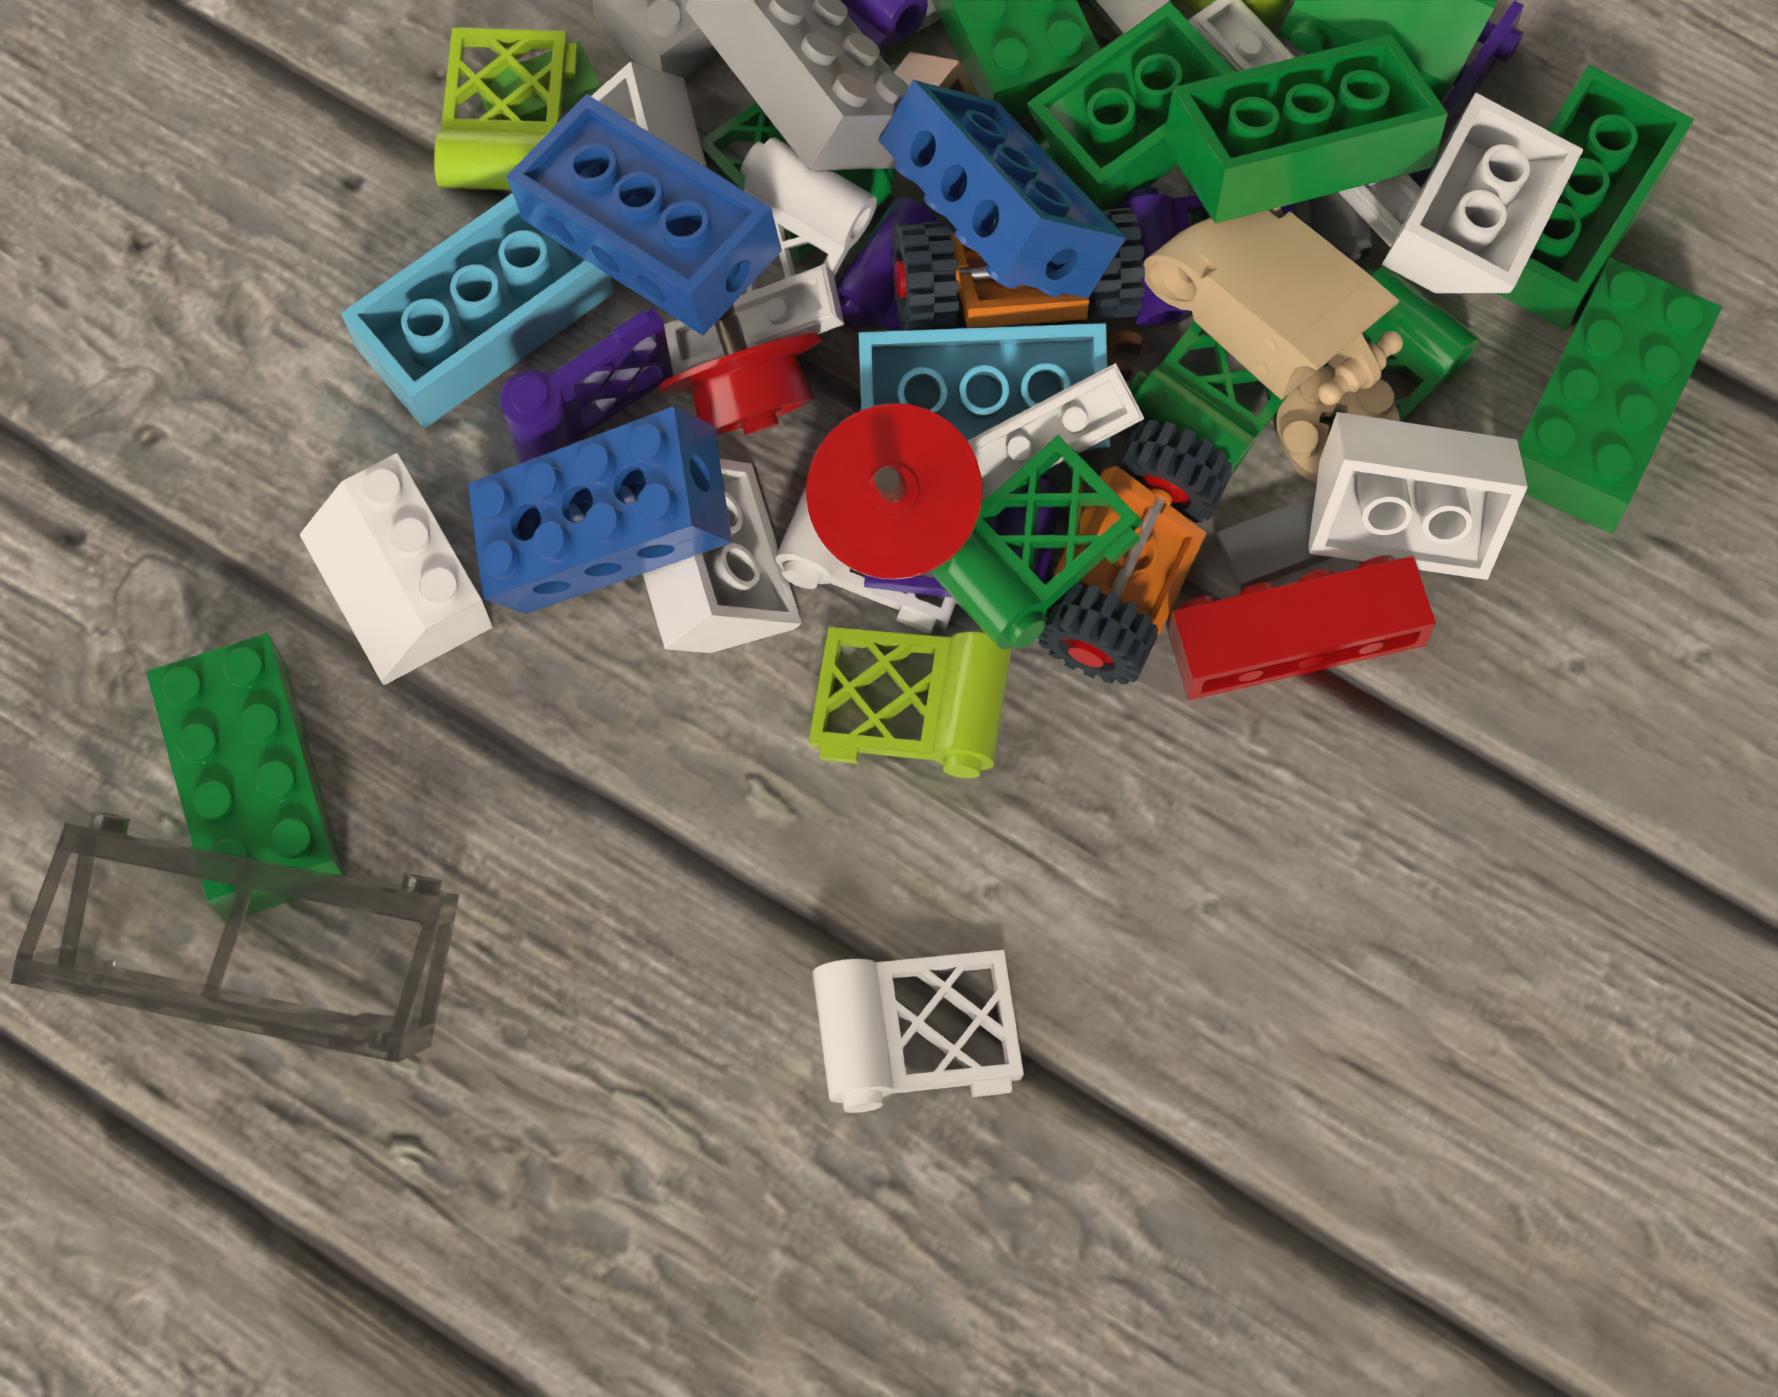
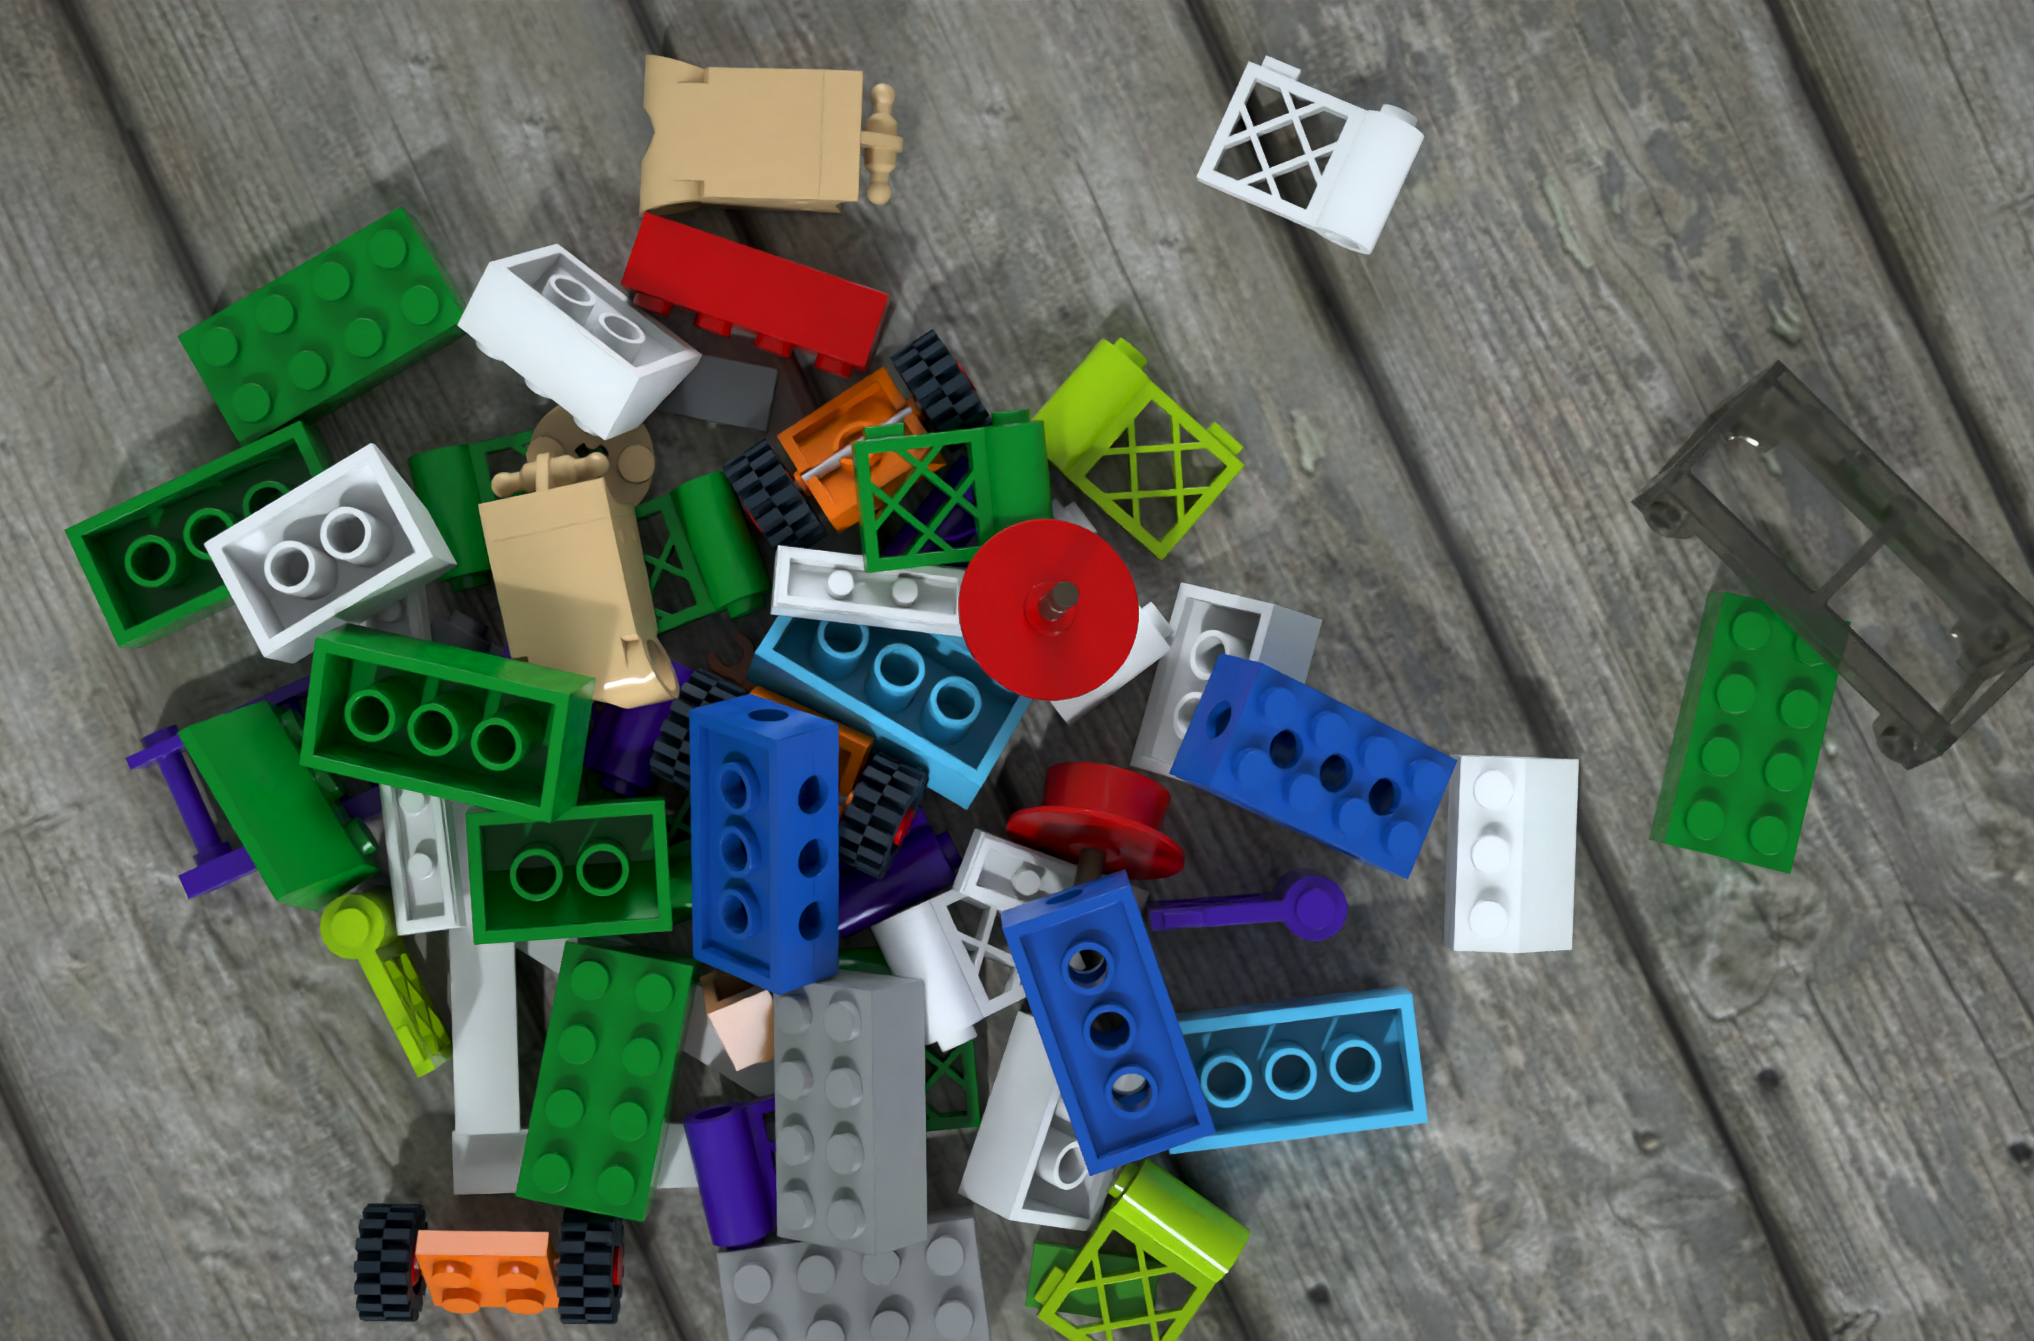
camera: 150 degrees left, 20 degrees up
none -> tan piece [639,55,903,218]

